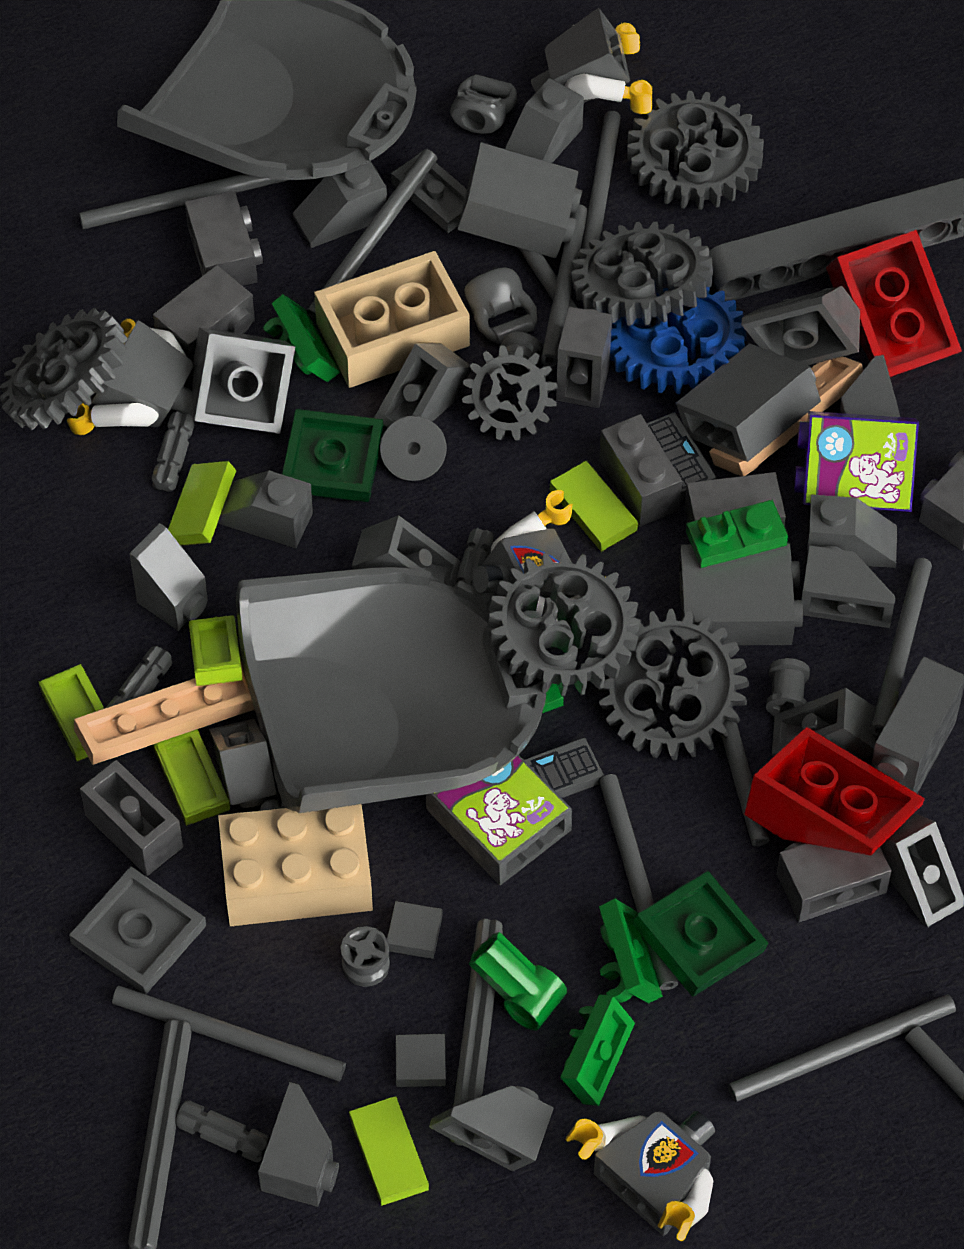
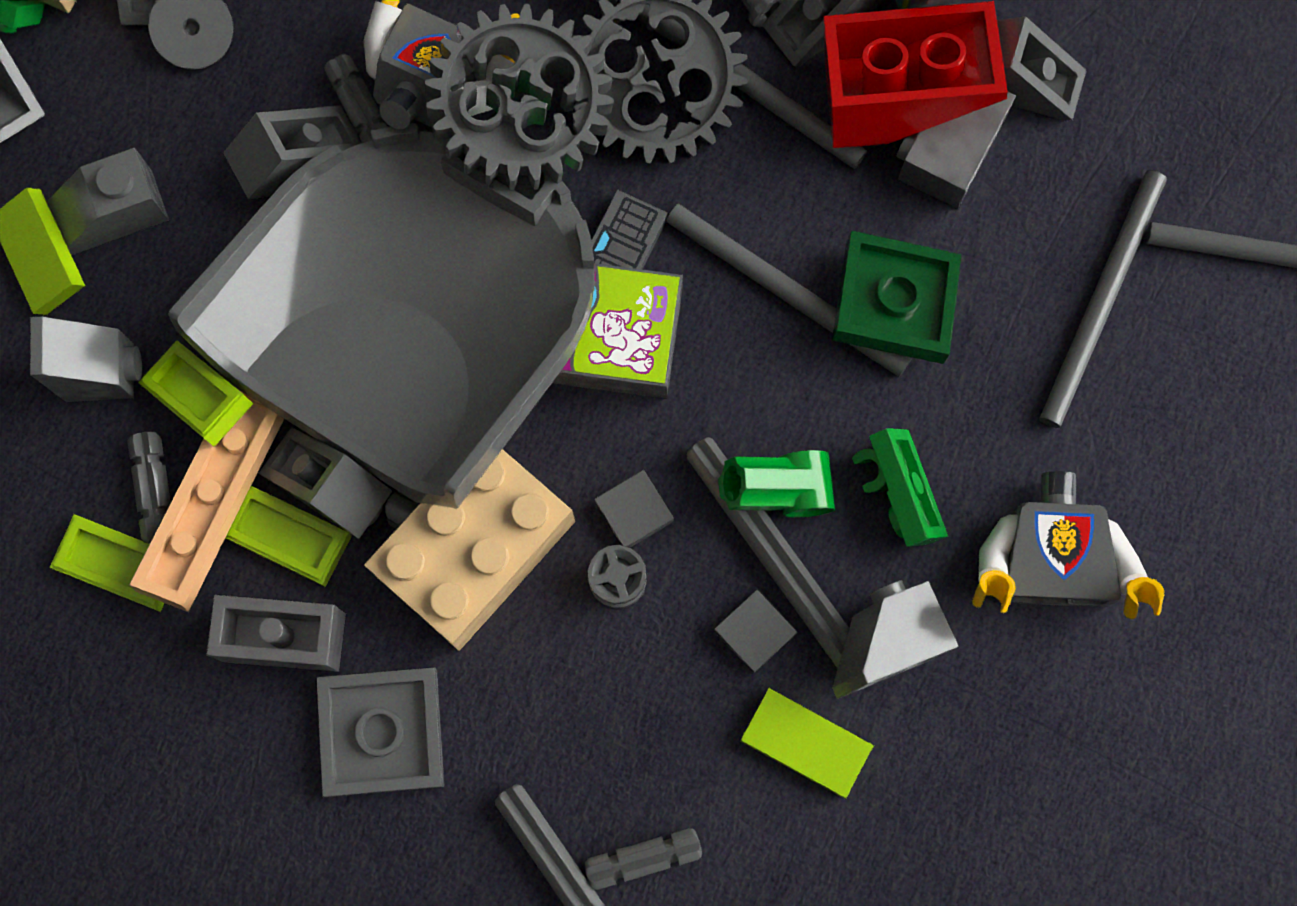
camera: 40 degrees left, 20 degrees up
dark grey piece [112,986,346,1082] -> none
dark grey slope [258,1082,339,1207] -> none
dark green plate [282,409,383,502] -> none
green plate [599,898,663,1003] -> none

